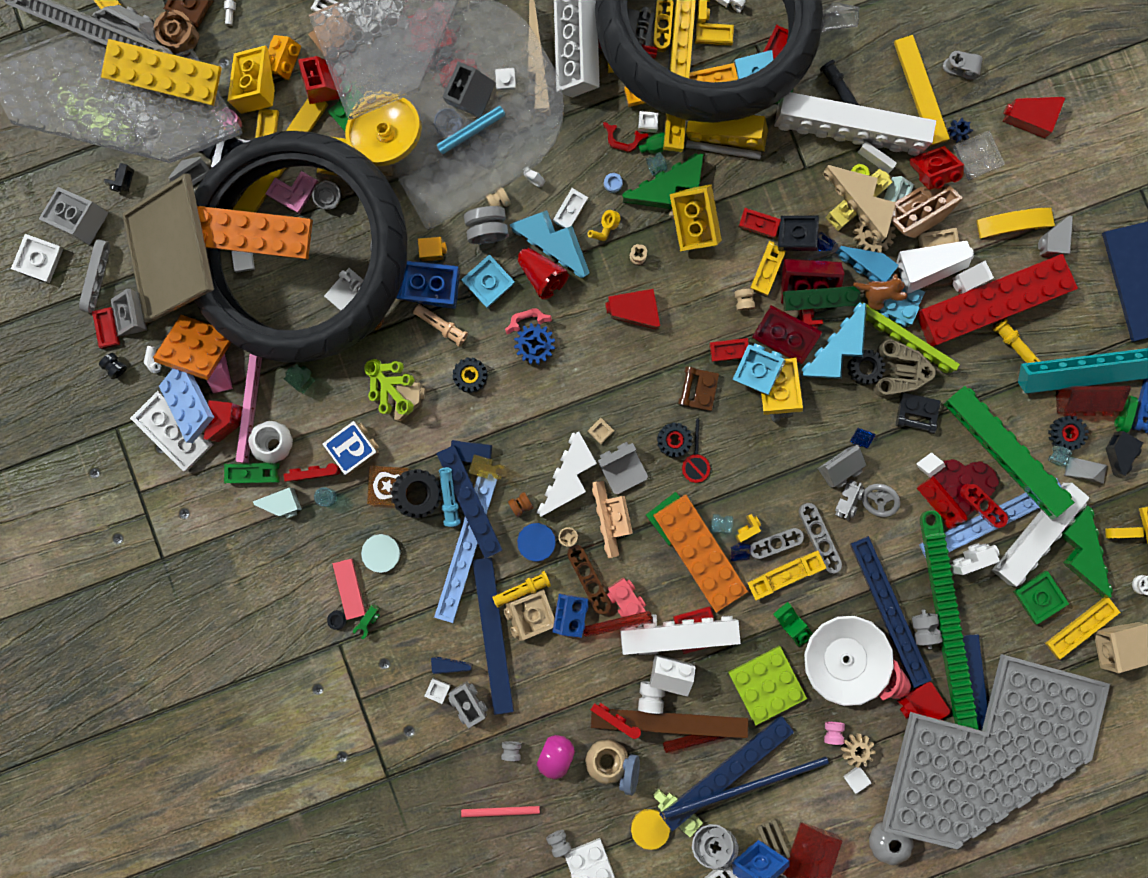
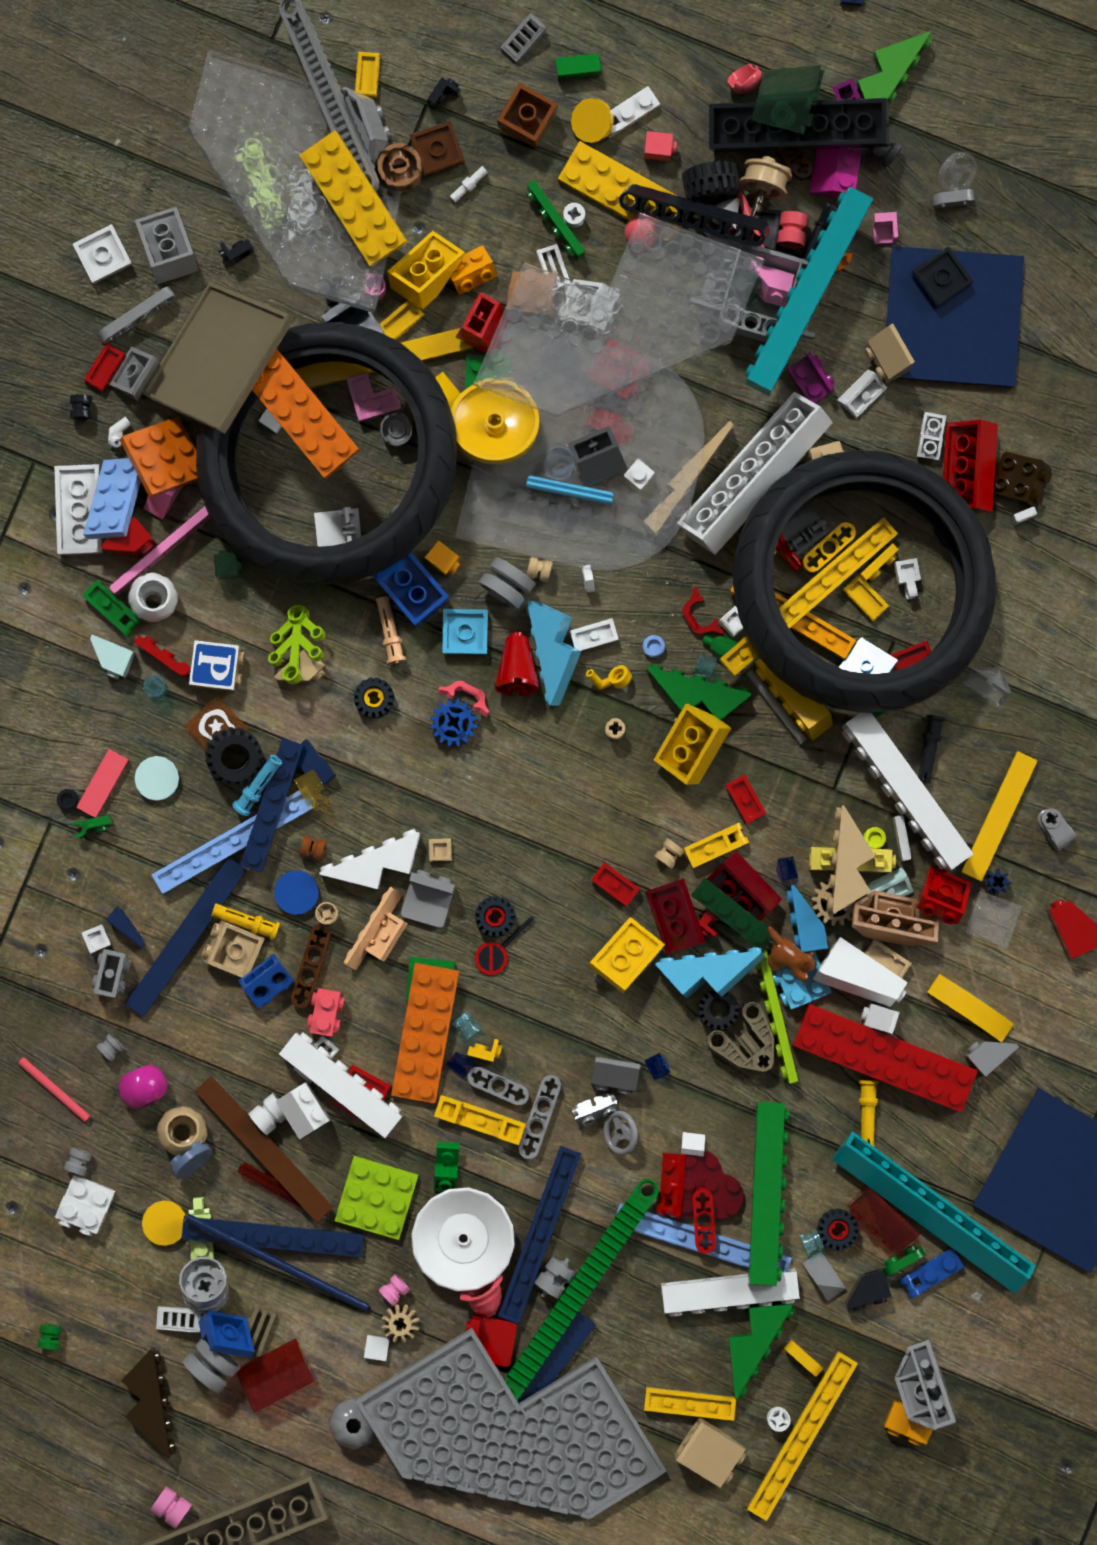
camera: 45 degrees right, 0 degrees up
light grey slope [168,157,210,185] -> none
clear red axle [583,611,653,637] -> none
red plate [590,703,641,739] -> none
red slope [605,289,660,330] -> none
reddish brown plate [678,367,719,411] -> none
medium azure plate [733,344,785,395] -> none
black plate [778,215,819,251] -> none
black plate [896,393,941,434] -> none
white plate [950,543,1000,575] -> none
green plate [1013,571,1069,625] -> none

